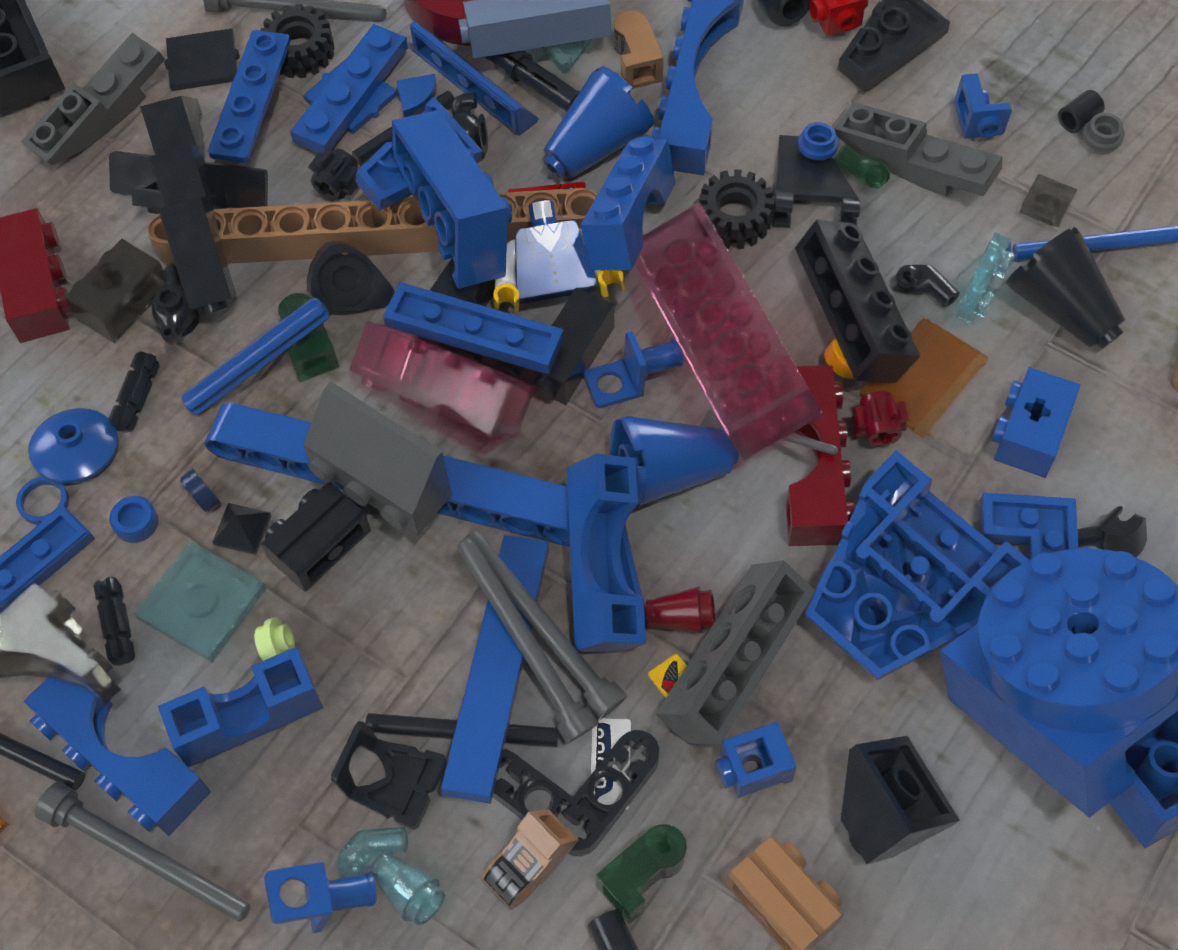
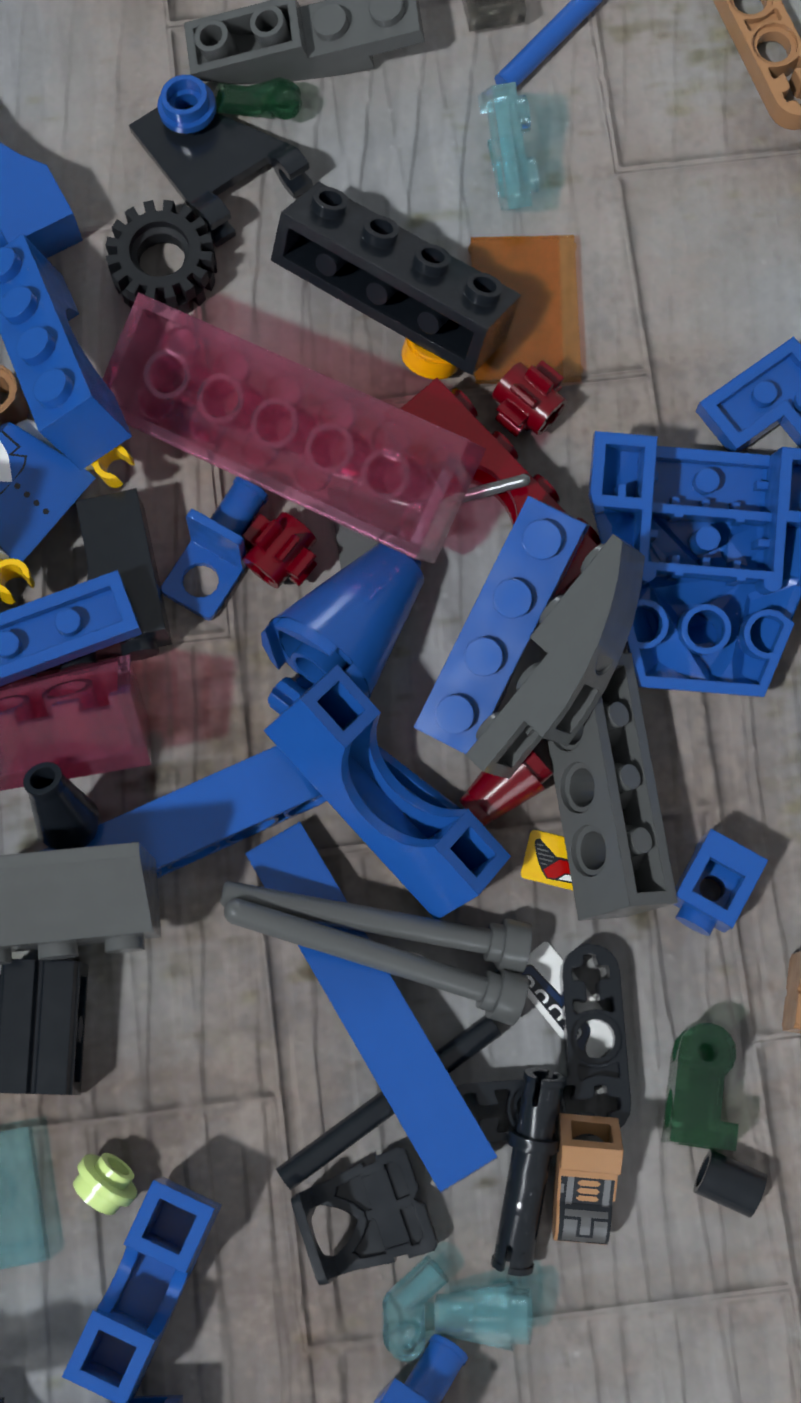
camera: 45 degrees left, 15 degrees up
black arm [896,265,960,308] -> none
blue brick [991,367,1081,478] -> none
black cone [1006,227,1125,349] -> none
none -> black cone [23,762,99,850]
none -> dark red gear [242,512,317,589]
none -> blue arch [413,496,590,754]
none -> dark grey slope [466,534,645,779]
none -> black pin [491,1068,567,1276]

